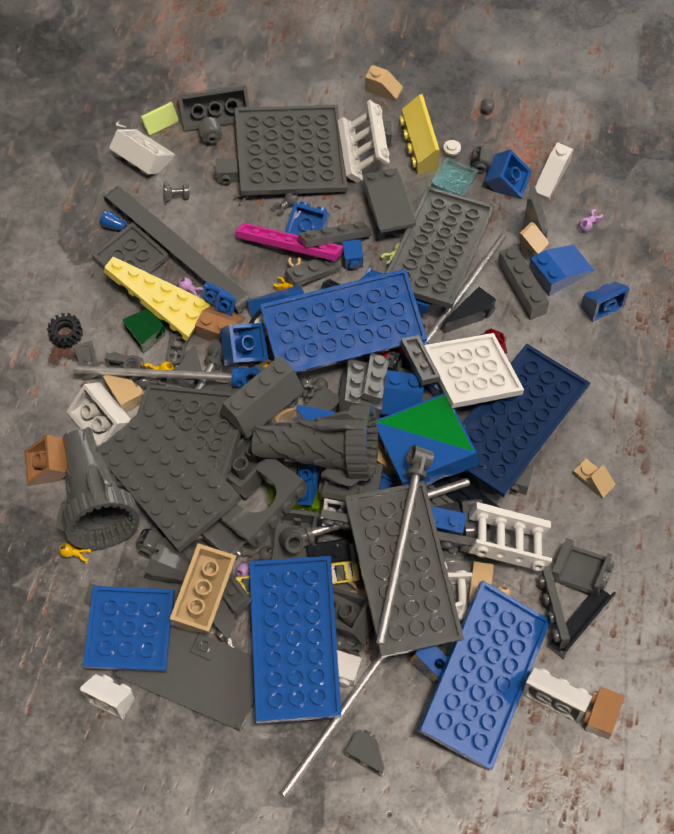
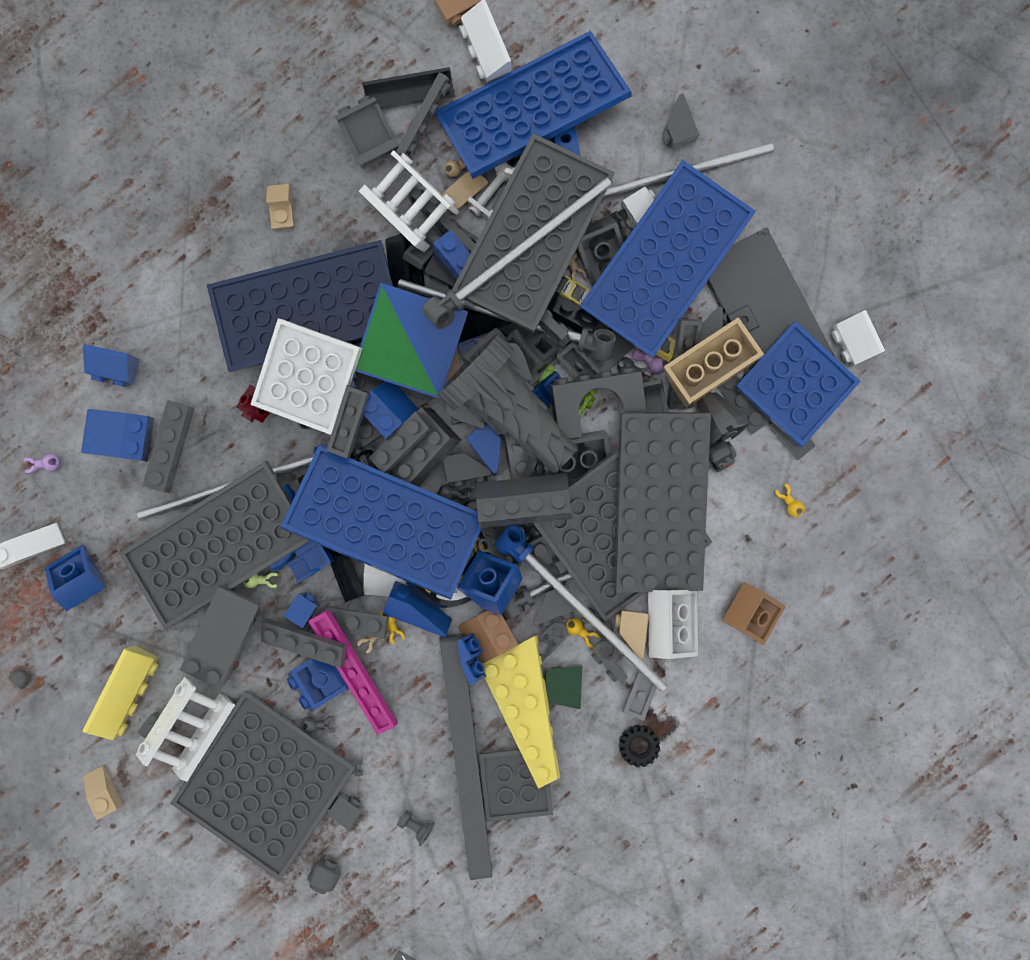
camera: 145 degrees left, 25 degrees up
dark grey cone [56,427,141,550] -> none
blue cone [99,210,128,231] -> none
white slope [109,129,175,175] -> none
yellowish green slope [141,102,178,135] -> none
dark grey slope [178,84,250,131] -> none
lavender arm [178,277,203,297] -> none
clear light blue plate [431,157,478,197] -> none
black slope [442,287,496,333] -> none
white plate [443,140,461,157] -> none
dark grey head [470,145,494,173] -> none
dark grey wedge [520,184,549,241] -> none
tan slope [520,222,549,259] -> none

